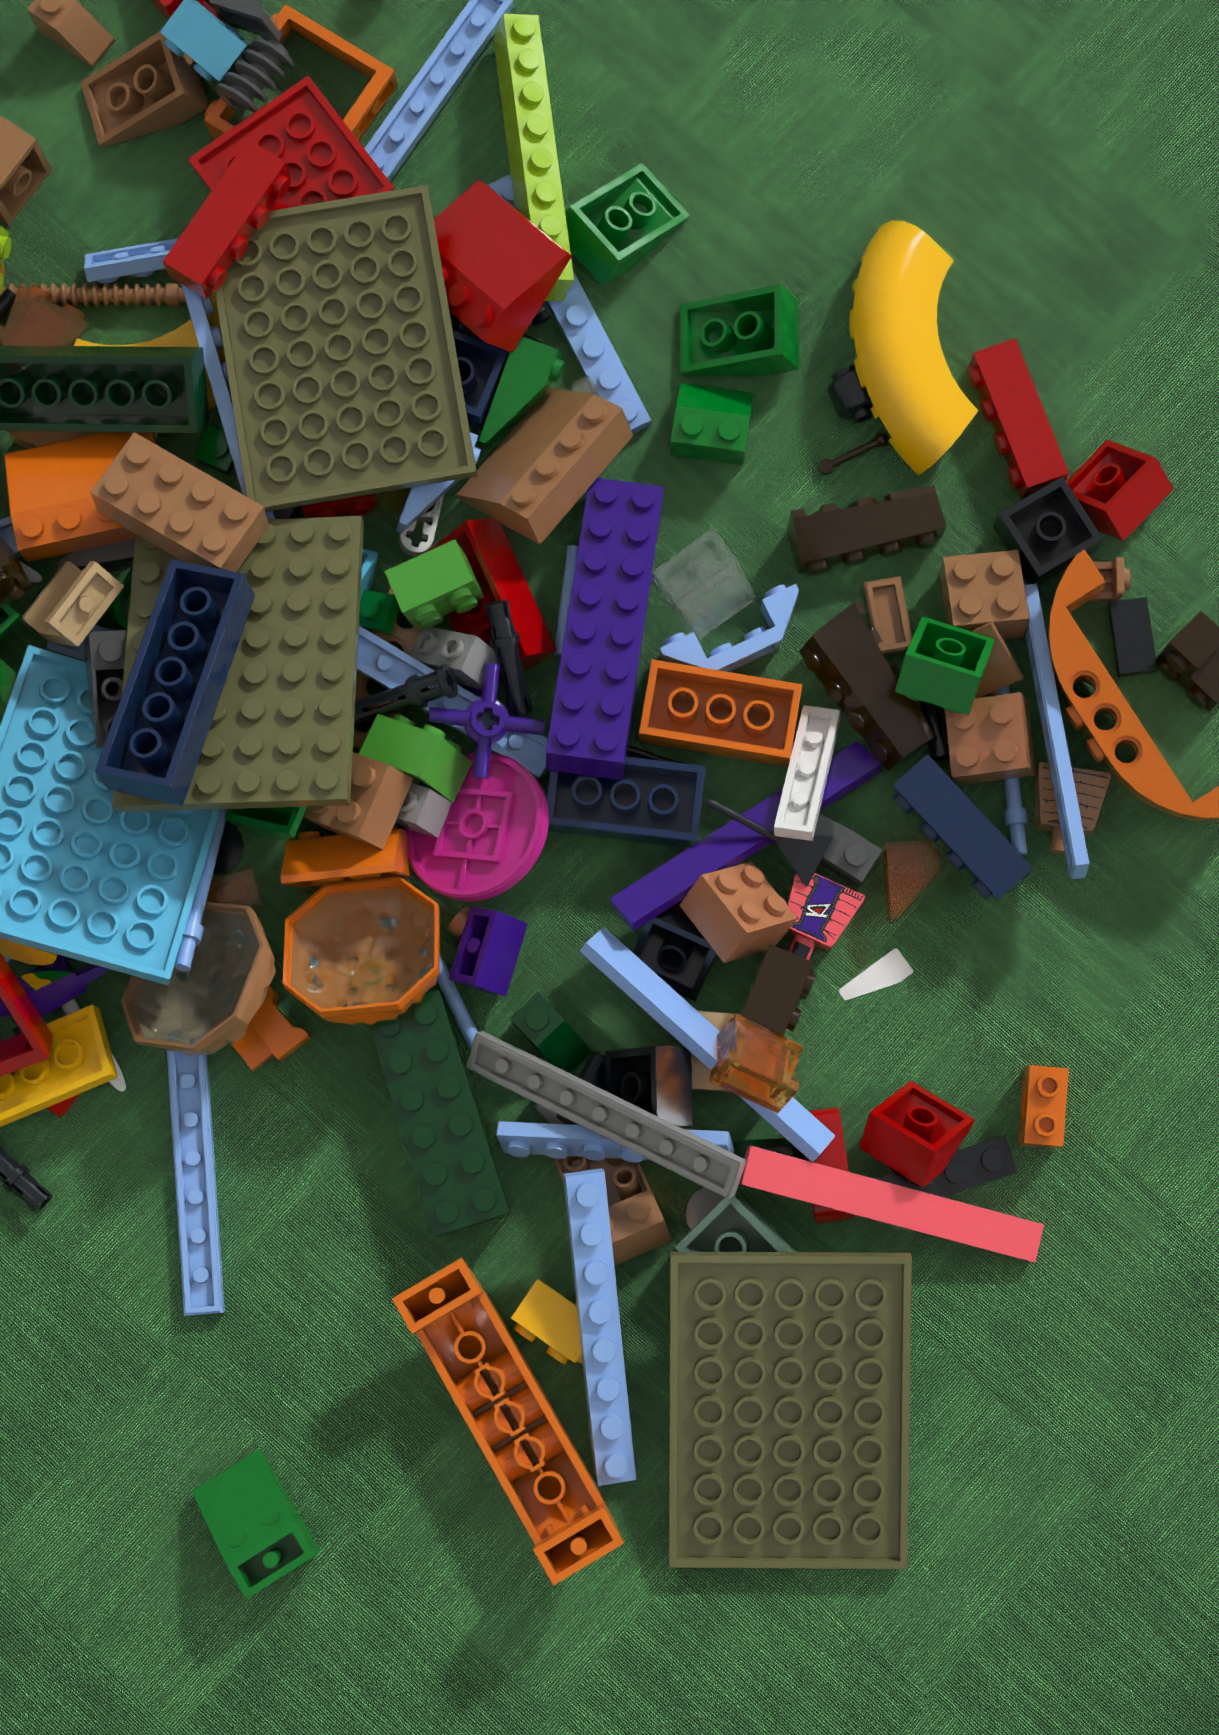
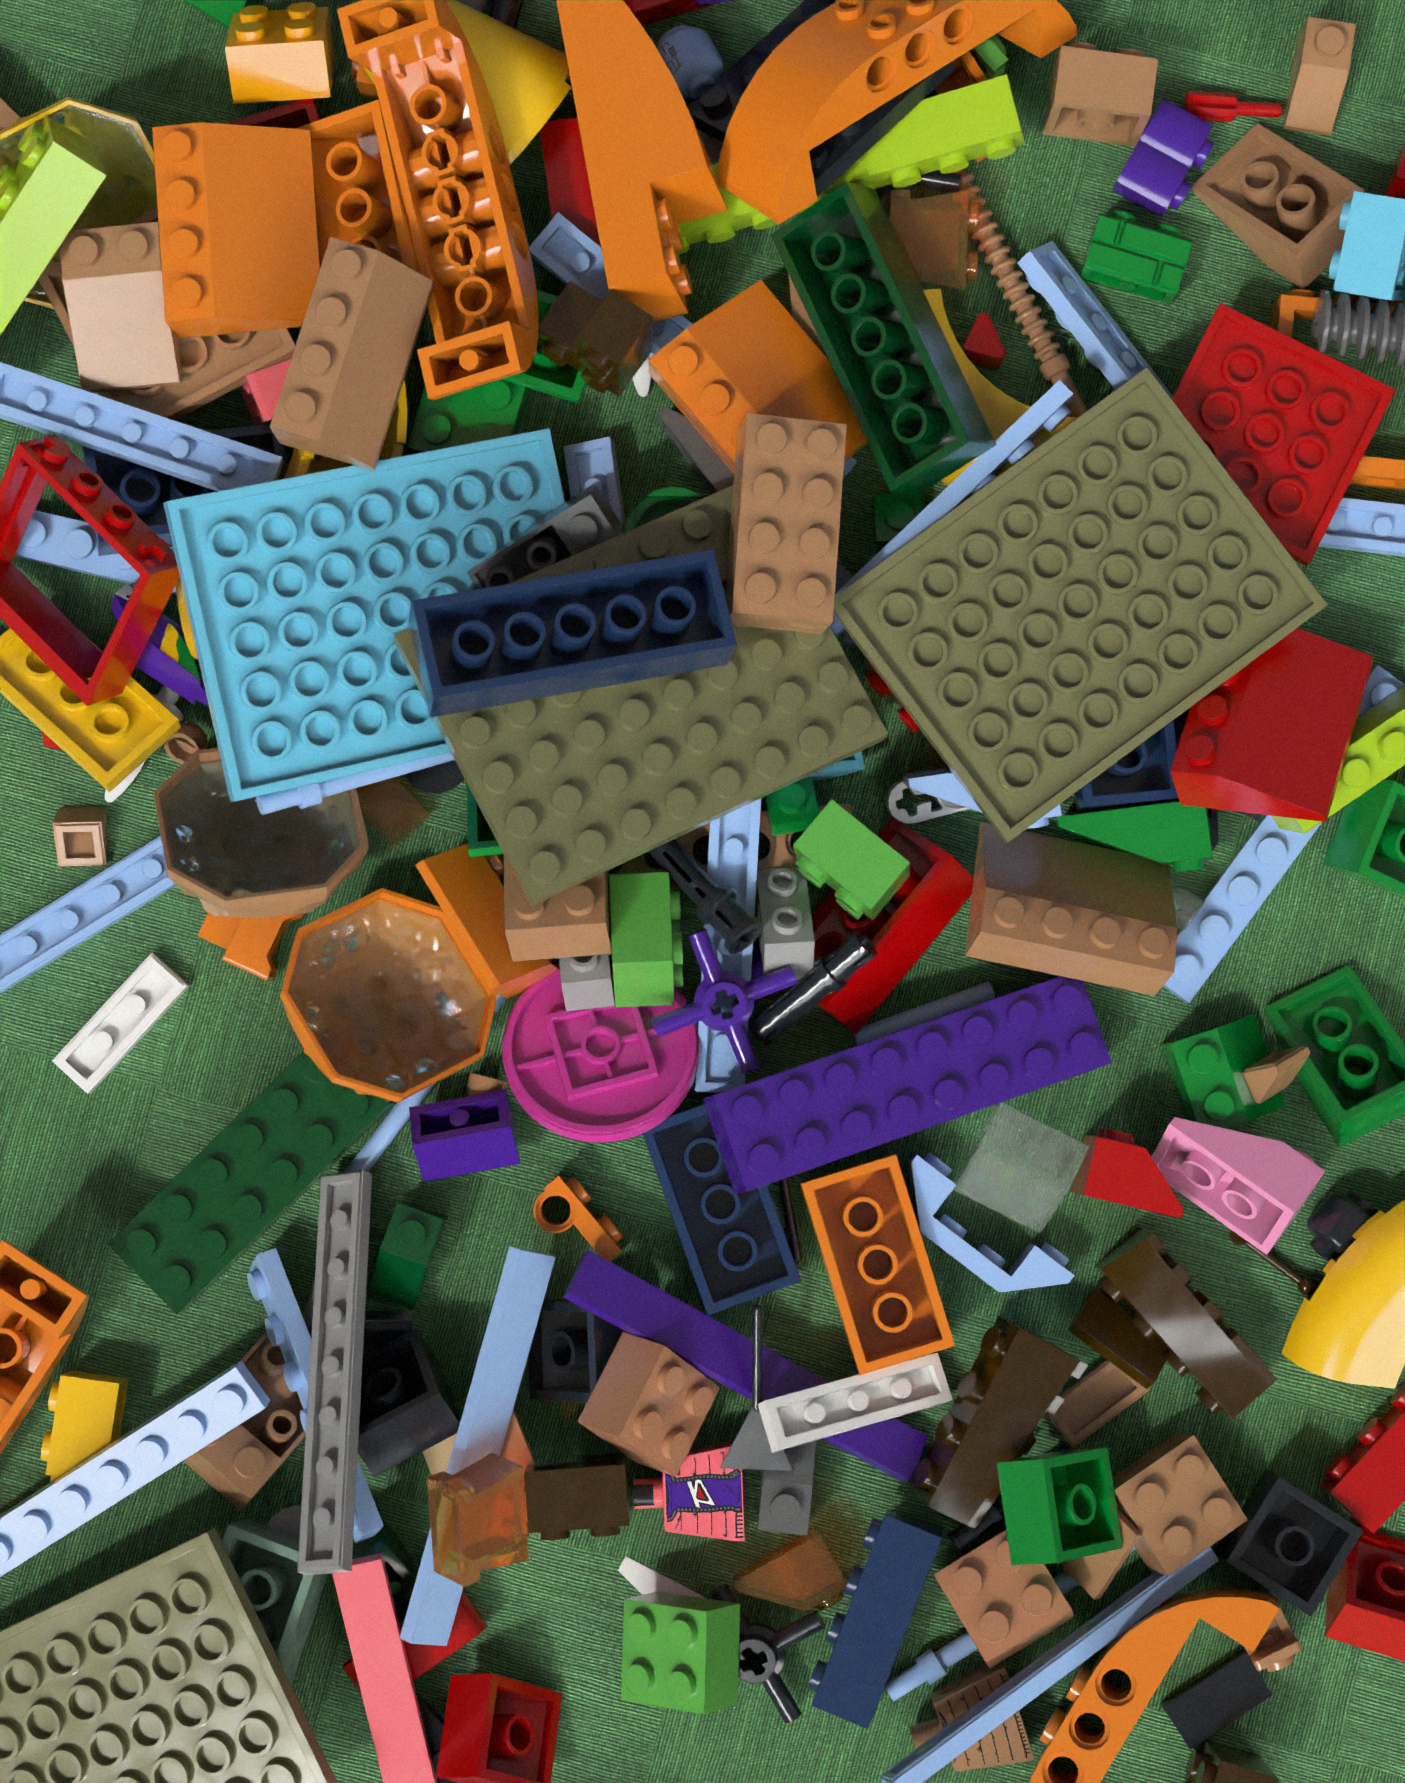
camera: 55 degrees right, 5 degrees up
tan panel [22,561,124,647] -> none
red brick [163,139,291,299] -> none
none -> medium nougat slope [52,806,108,866]
none -> white tile [52,953,190,1094]
none -> medium nougat hinge [164,722,207,764]
none -> orange plate [533,1174,624,1262]
none -> bright green brick [621,1591,740,1715]
none -> black bar [710,1583,825,1723]
none -> red slope [962,312,1006,370]
none -> dark brown tile [1067,1288,1169,1389]
none -> red slope [1071,1128,1184,1219]
none -> green brick [1079,210,1193,305]
none -> dark purple brick [1112,98,1214,218]
none -> bright pink slope [1152,1117,1325,1255]
none -> red axle [1183,90,1282,122]
none -> medium nougat slope [1242,1046,1310,1104]

